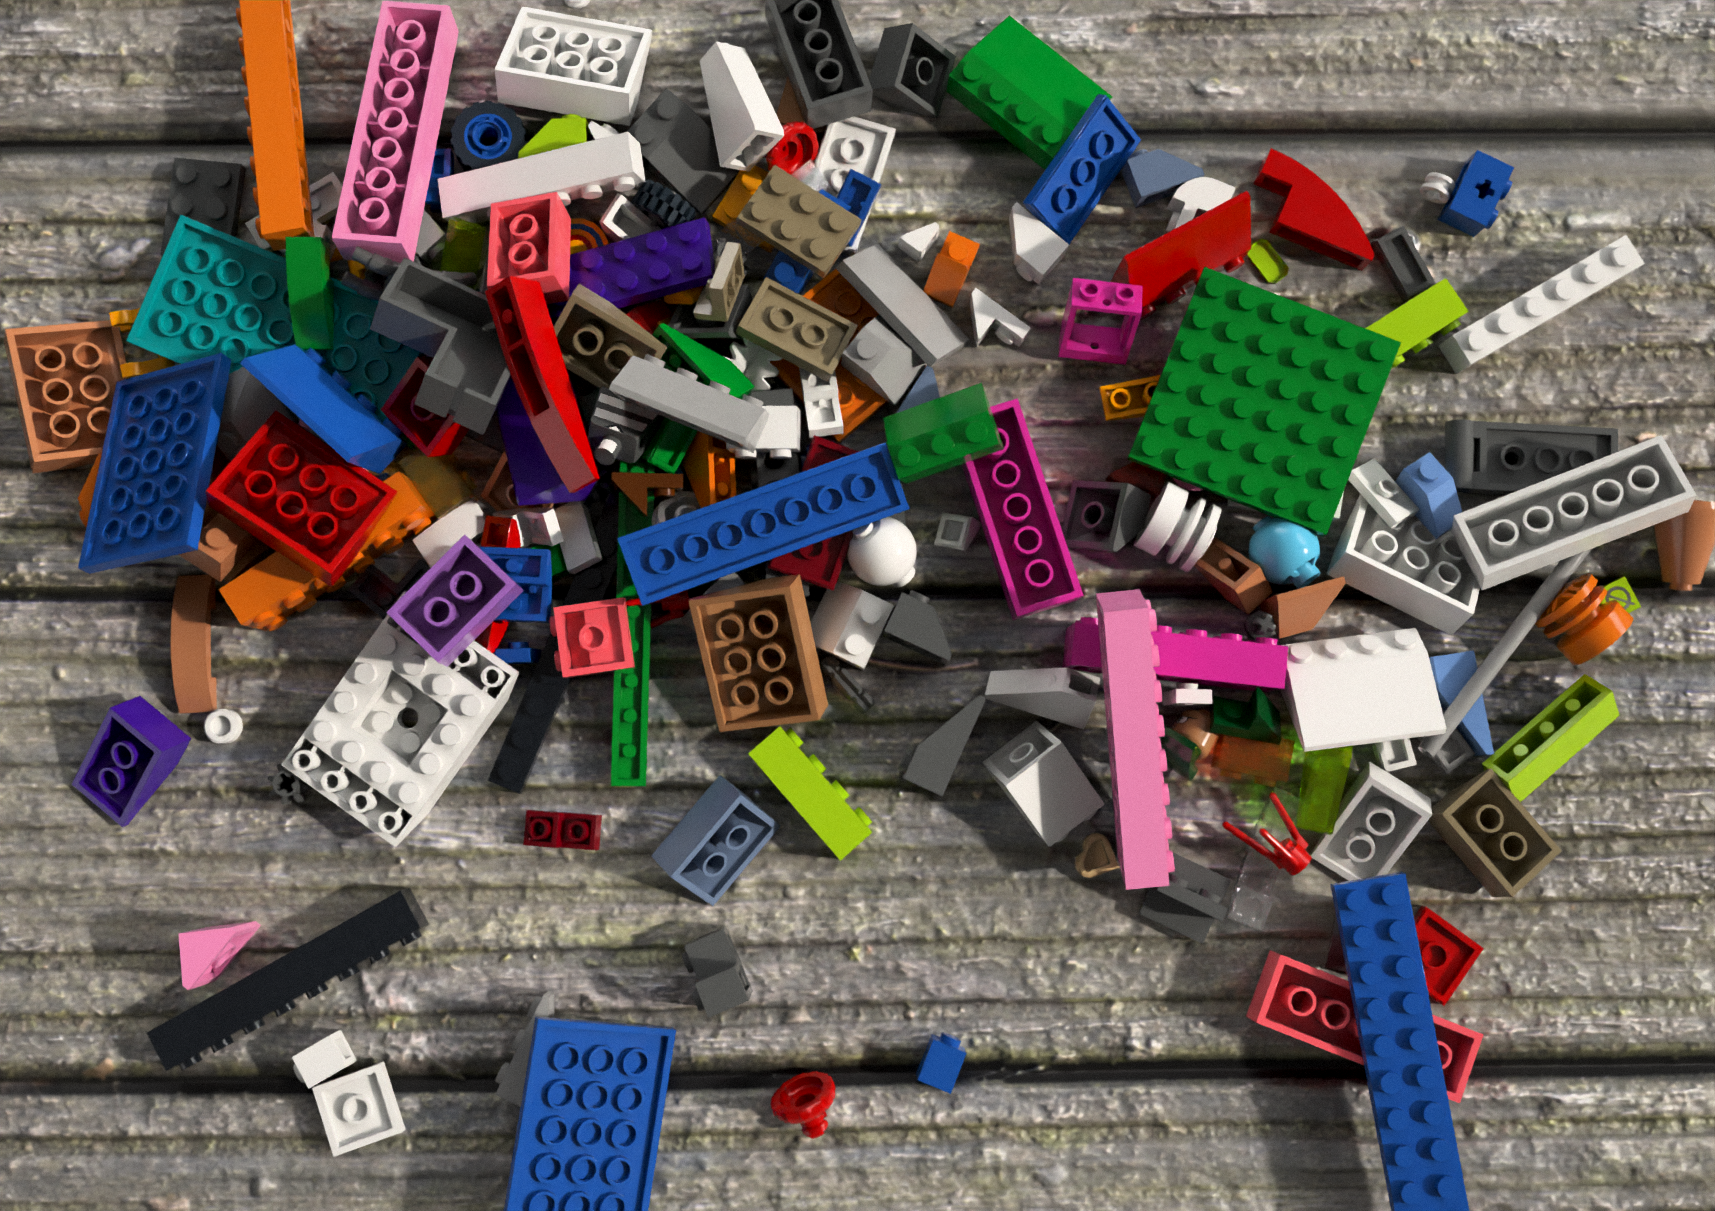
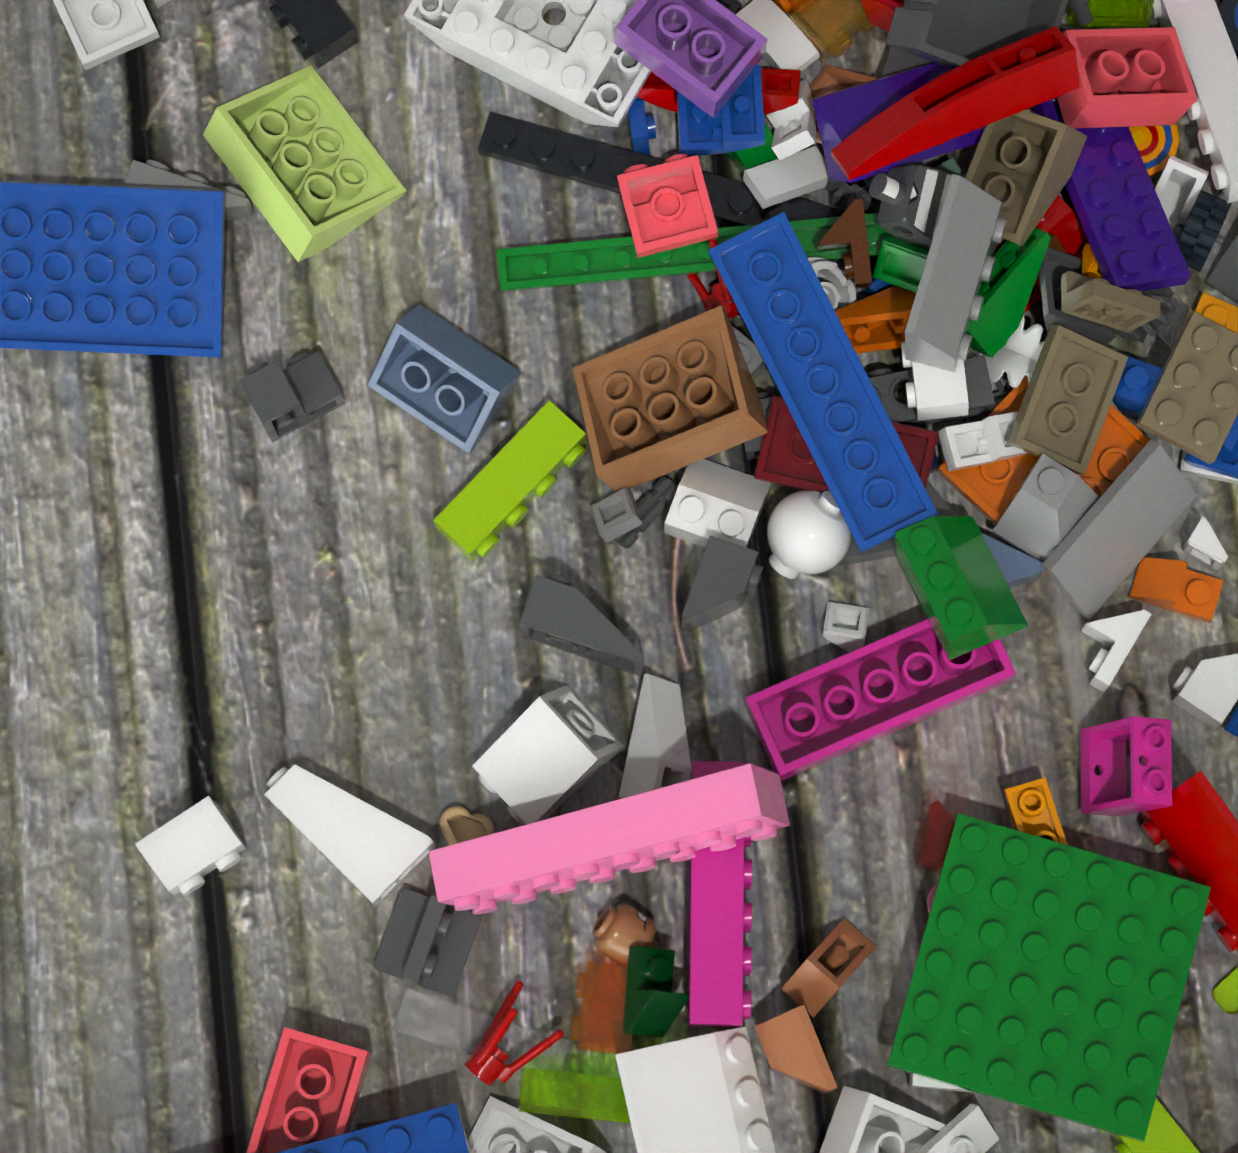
camera: 90 degrees right, 5 degrees down
dark red slope [523,810,602,850] -> none
red hair [770,1071,836,1139] -> none
blue brick [916,1032,967,1094] -> none
dark grey slope [1062,480,1152,552] -> none
white wheel [1134,481,1222,572] -> none
dark green slope [1160,726,1202,781] -> none
white plate [1163,683,1212,707] -> none
dark grey axle [1244,611,1276,638] -> none
medium azure brick [1248,516,1321,589] -> none
none -> white slope [135,796,246,896]
none -> yellowish green slope [203,65,407,262]
none -> white slope [264,764,436,906]
none -> light grey tile [590,487,643,543]

